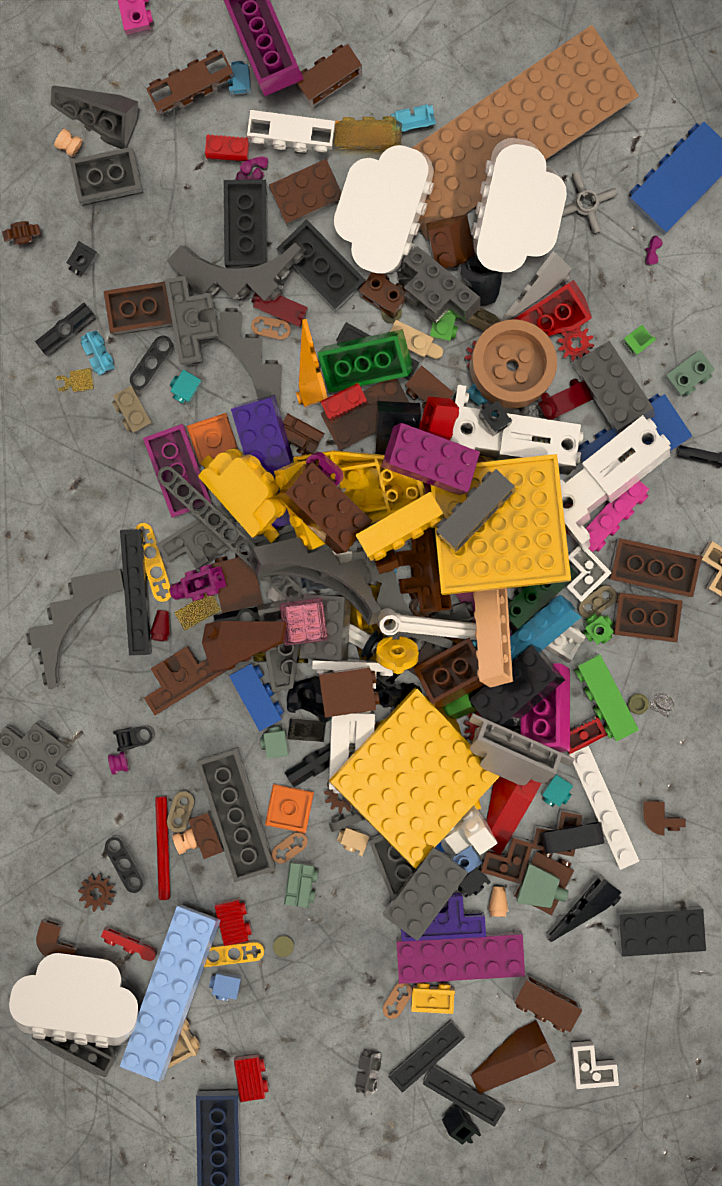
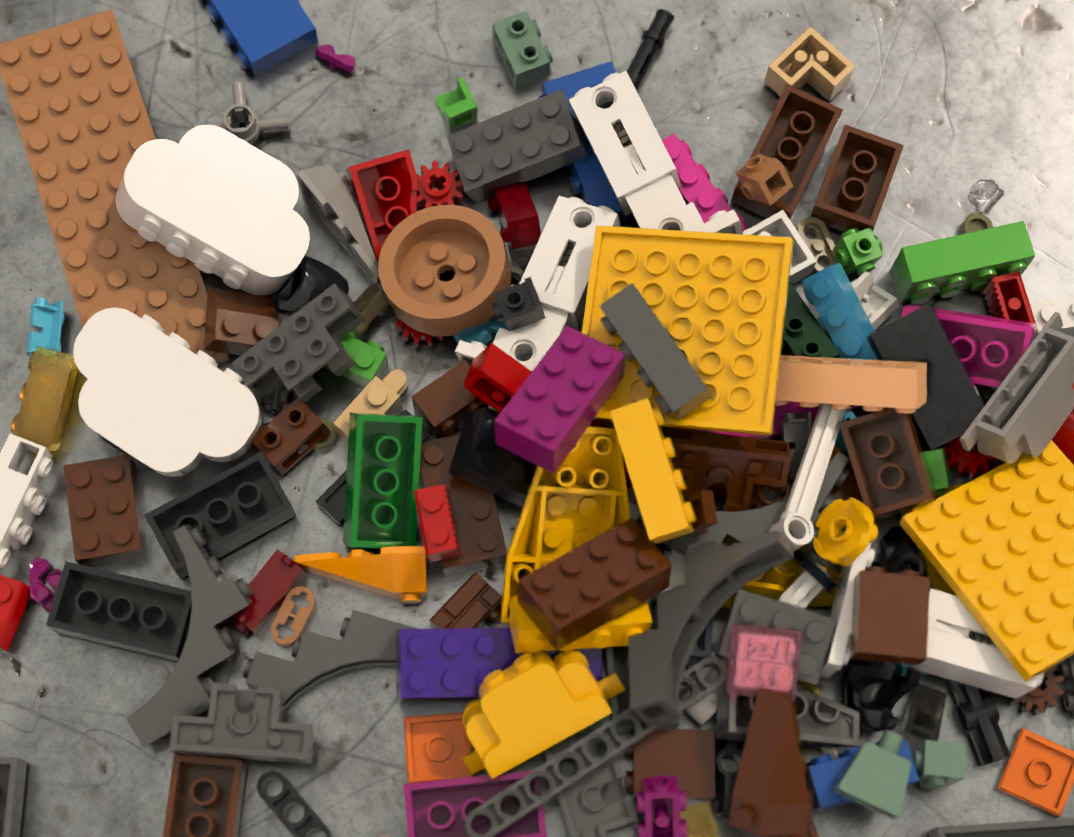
camera: 75 degrees left, 15 degrees down
teal brick [170,370,203,404] -> none
magenta beam [306,452,344,486] -> none
none -> medium nougat brick [736,154,793,206]
none -> sand green torso [832,730,912,819]

